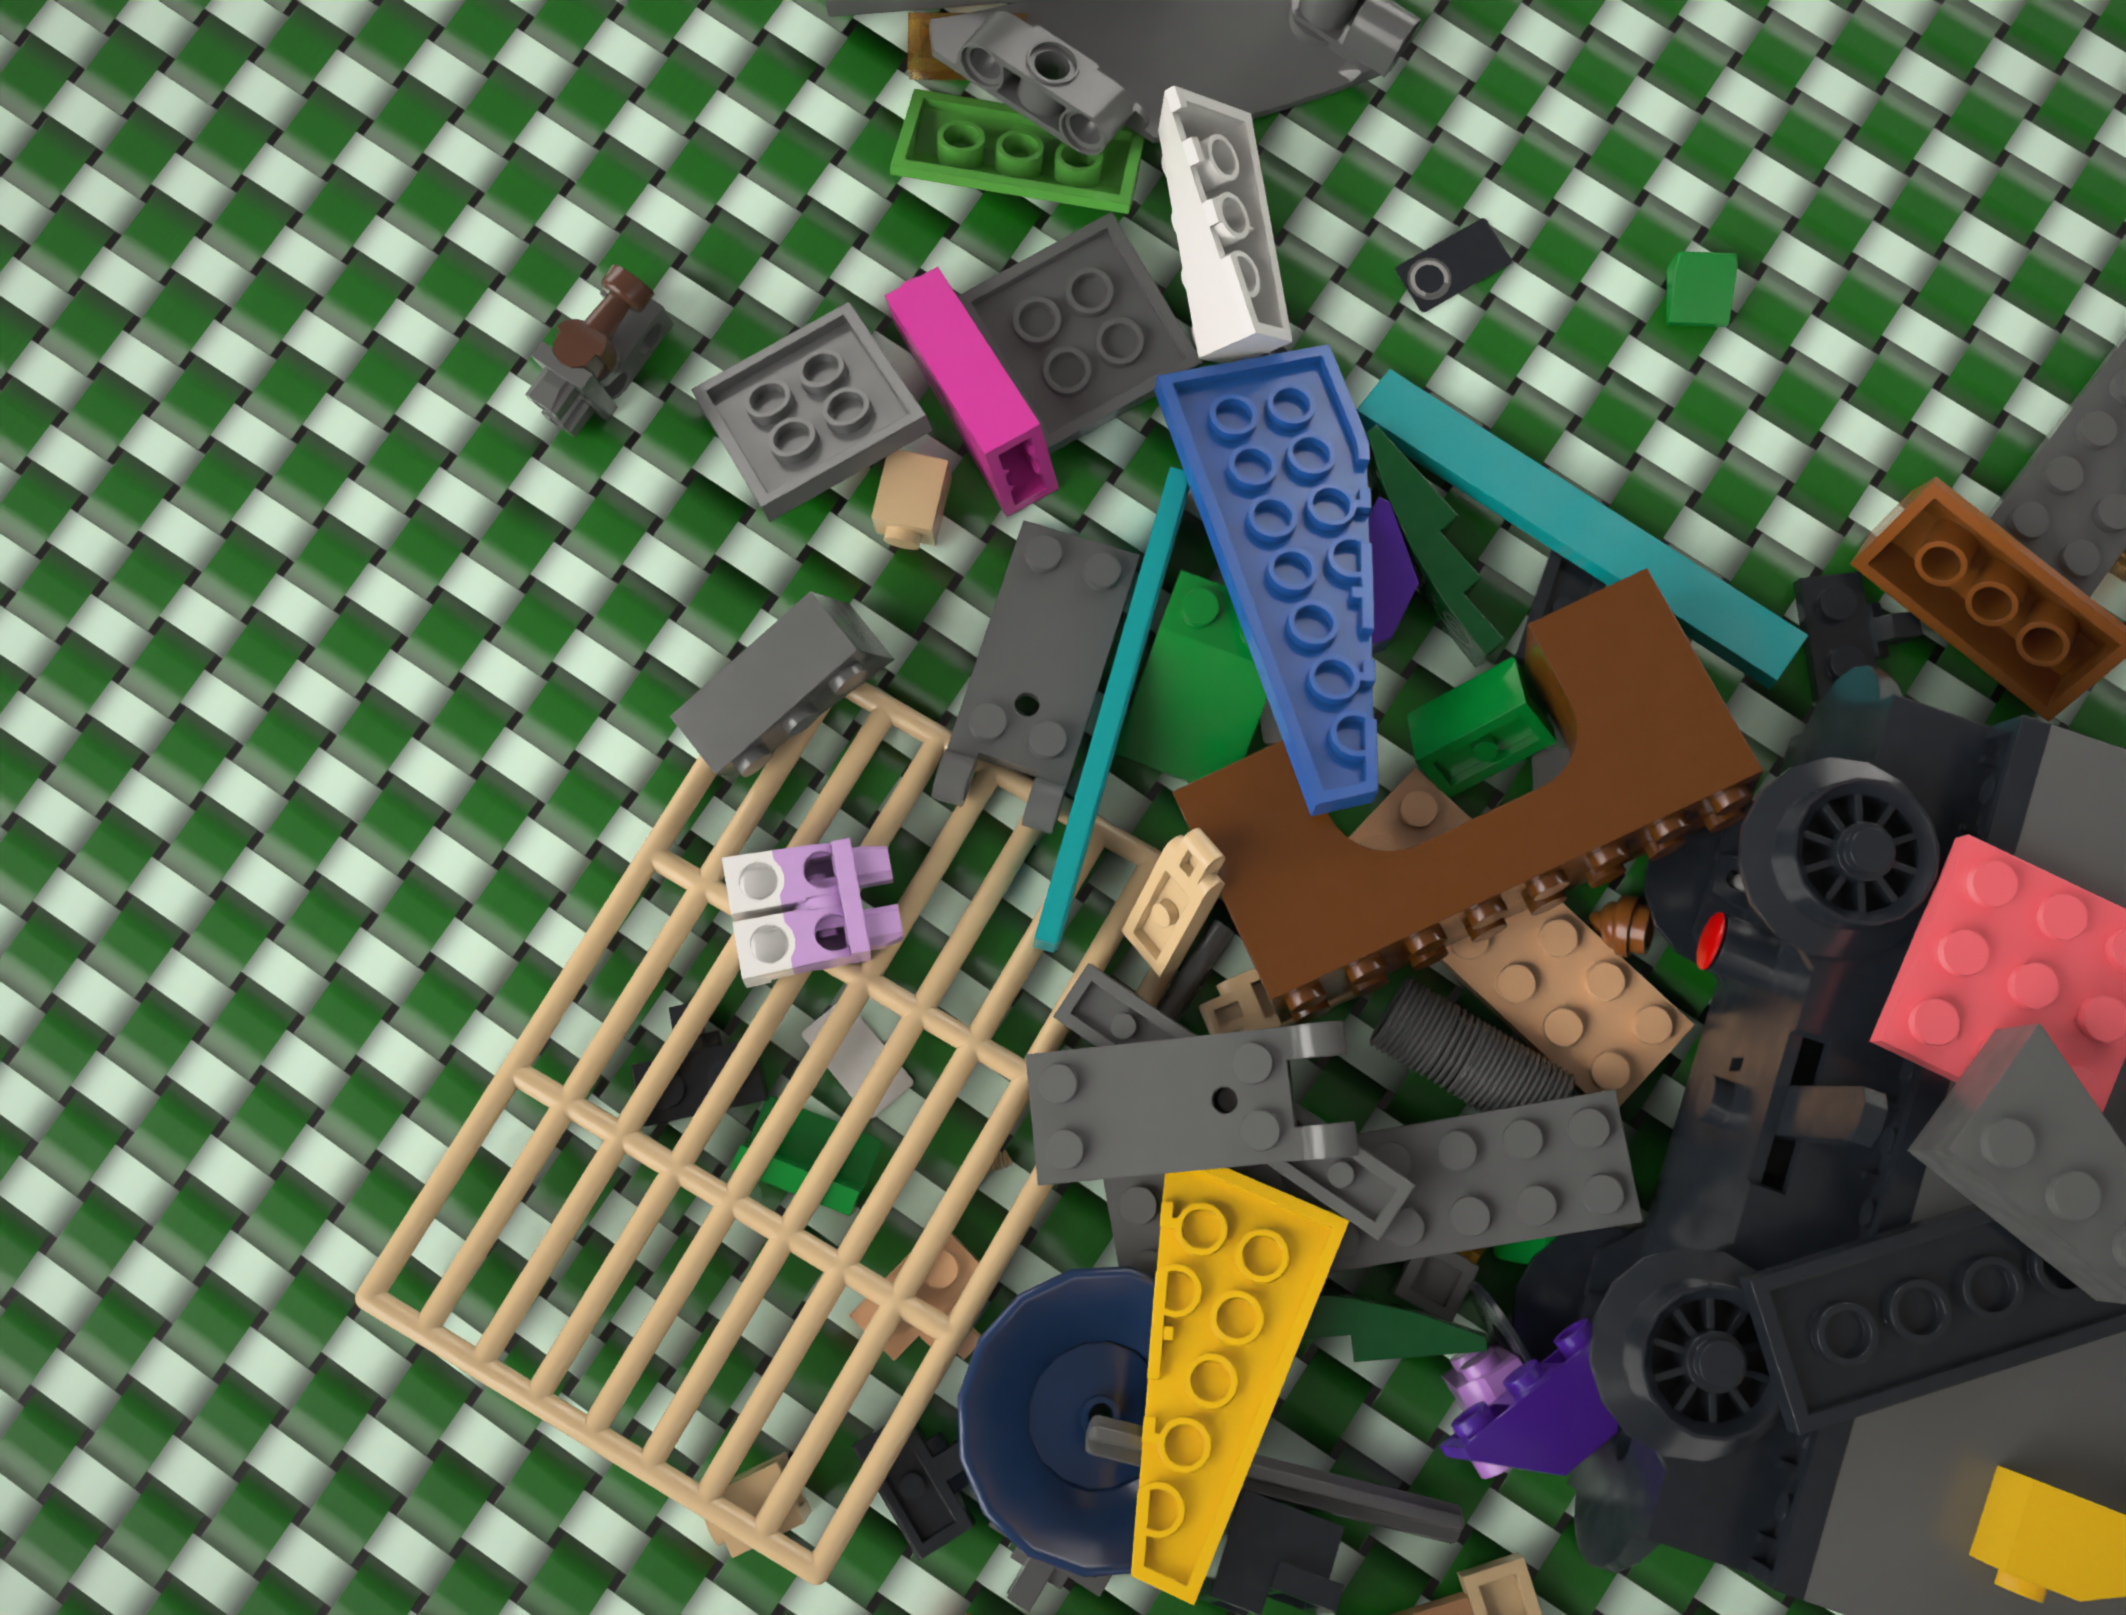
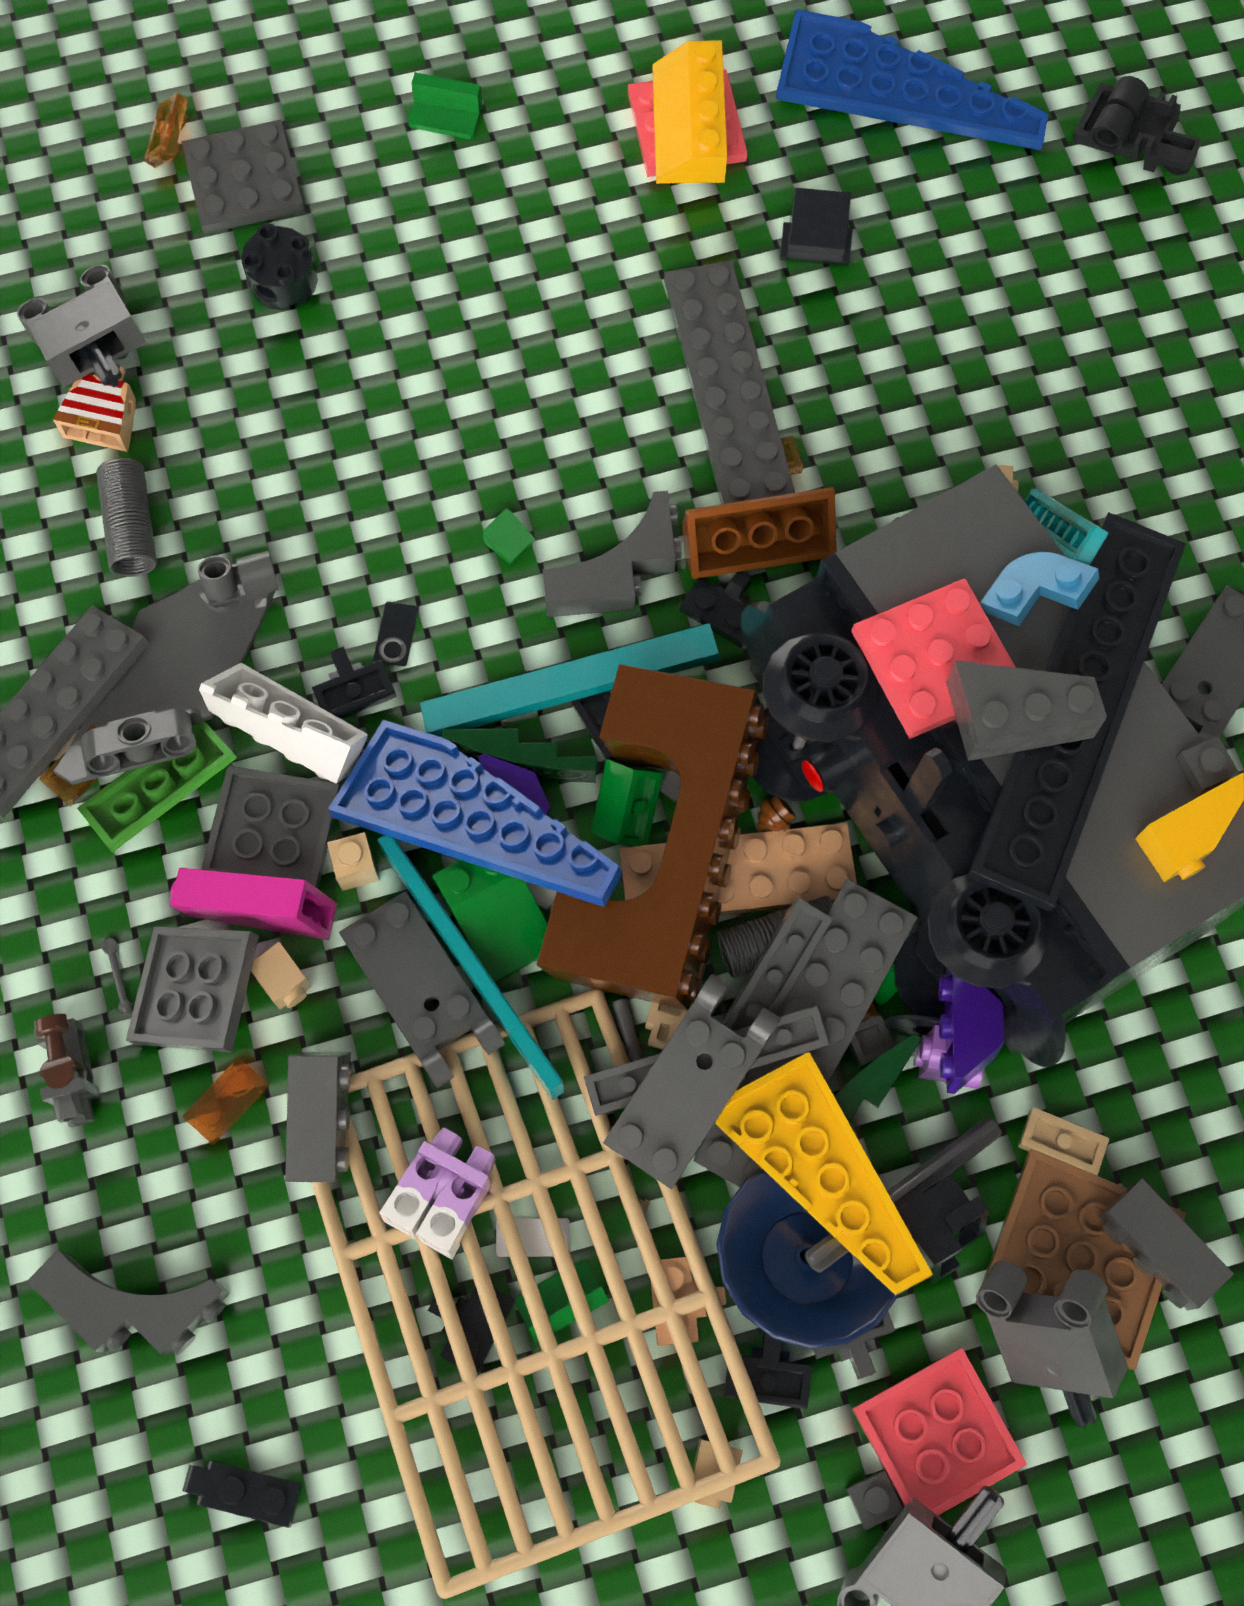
camera: 55 degrees left, 10 degrees down
tan hinge [1121,828,1225,977] -> none
none -> dark grey arch [27,1250,230,1356]
none -> dark grey hinge [101,938,133,1015]
none -> clear orange plate [182,1057,270,1145]
none -> black hinge [182,1460,303,1528]
none -> black hinge [312,646,397,719]
none -> tan brick [327,832,380,891]
none -> dark grey arch [543,491,682,617]
none -> dark grey plate [721,897,833,1031]

